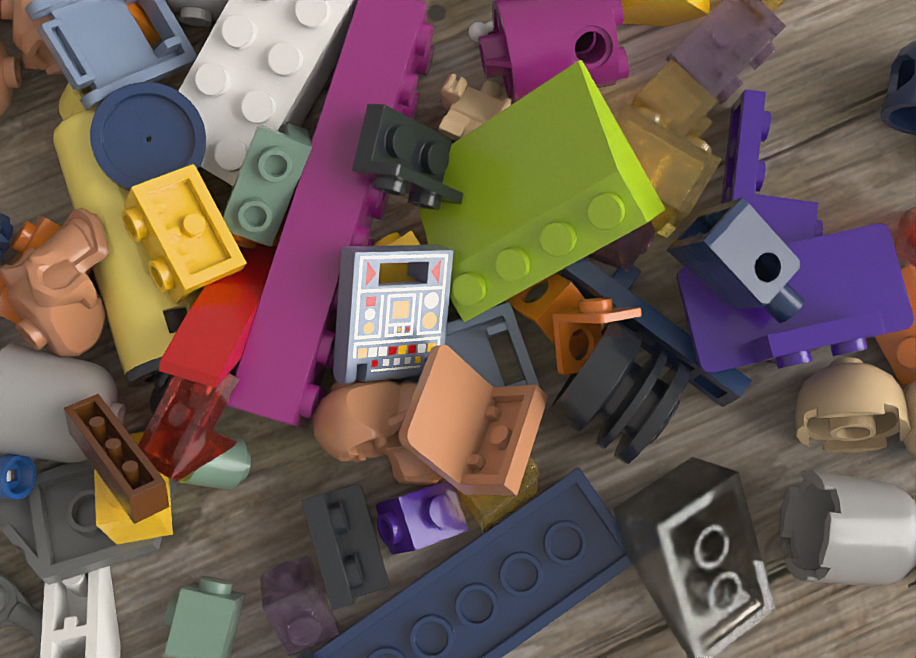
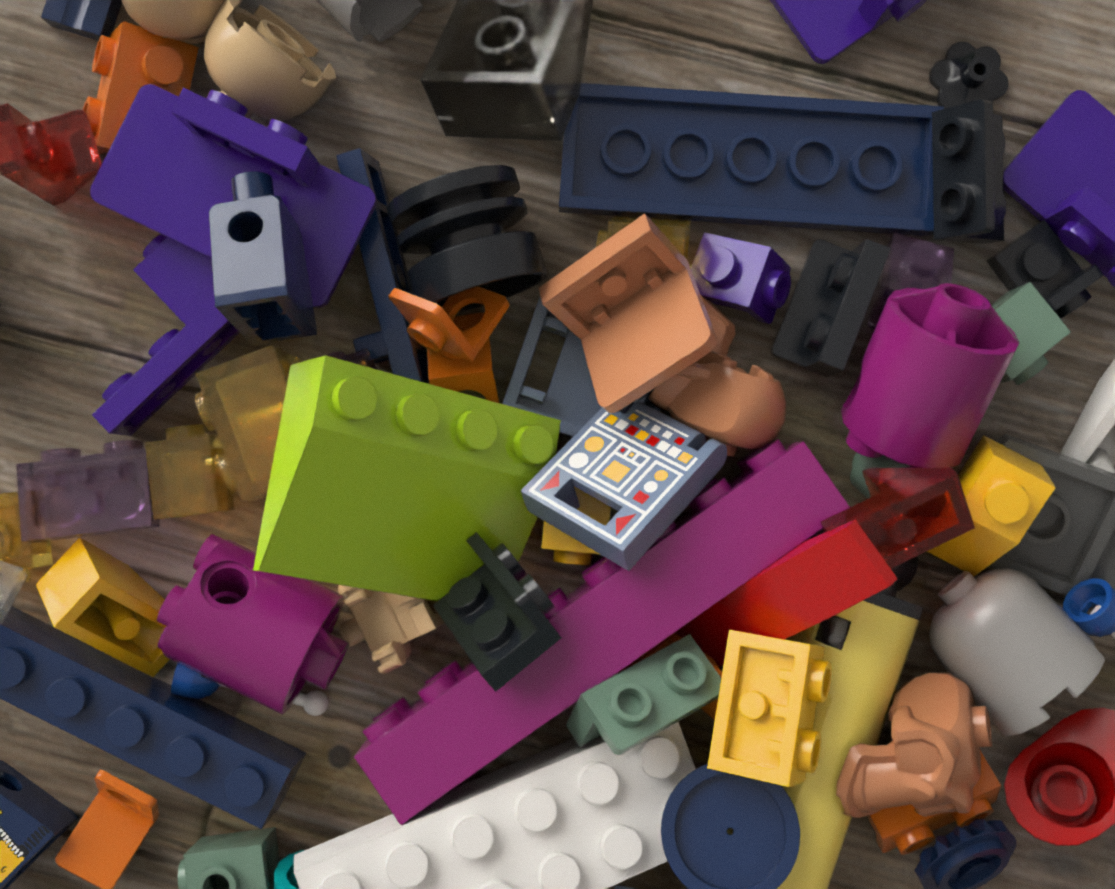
camera: 140 degrees left, 5 degrees up
reddish brown piece [64,394,170,524] -> none
none -> magenta cylinder [841,283,1019,480]

